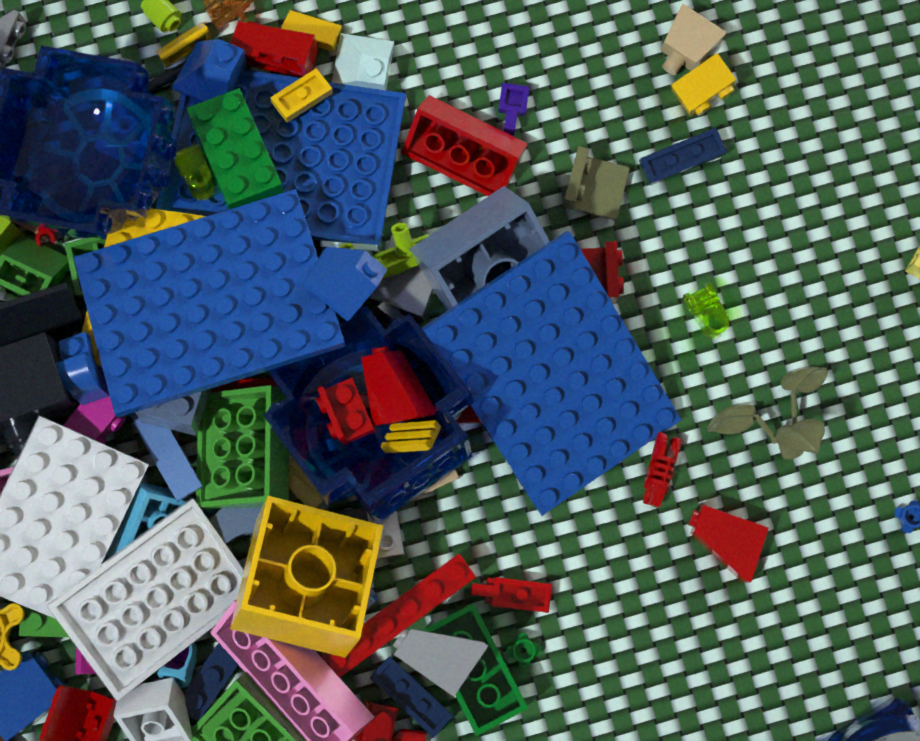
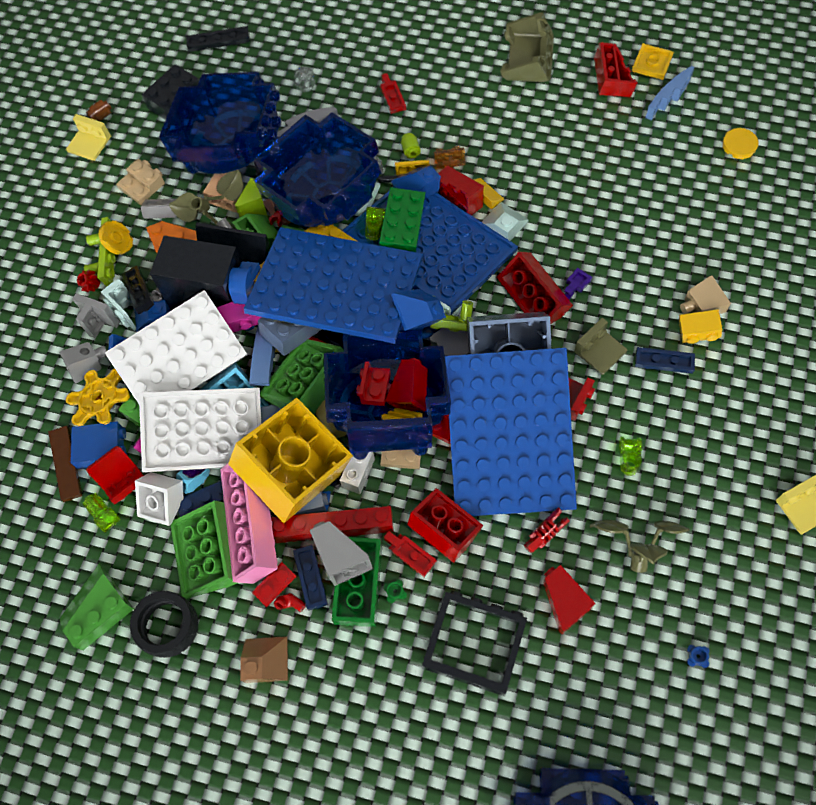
camera: 40 degrees right, 15 degrees down
yellow plate [270,68,333,123] -> none
none -> red slope [407,488,483,563]
none -> black window [422,591,527,697]

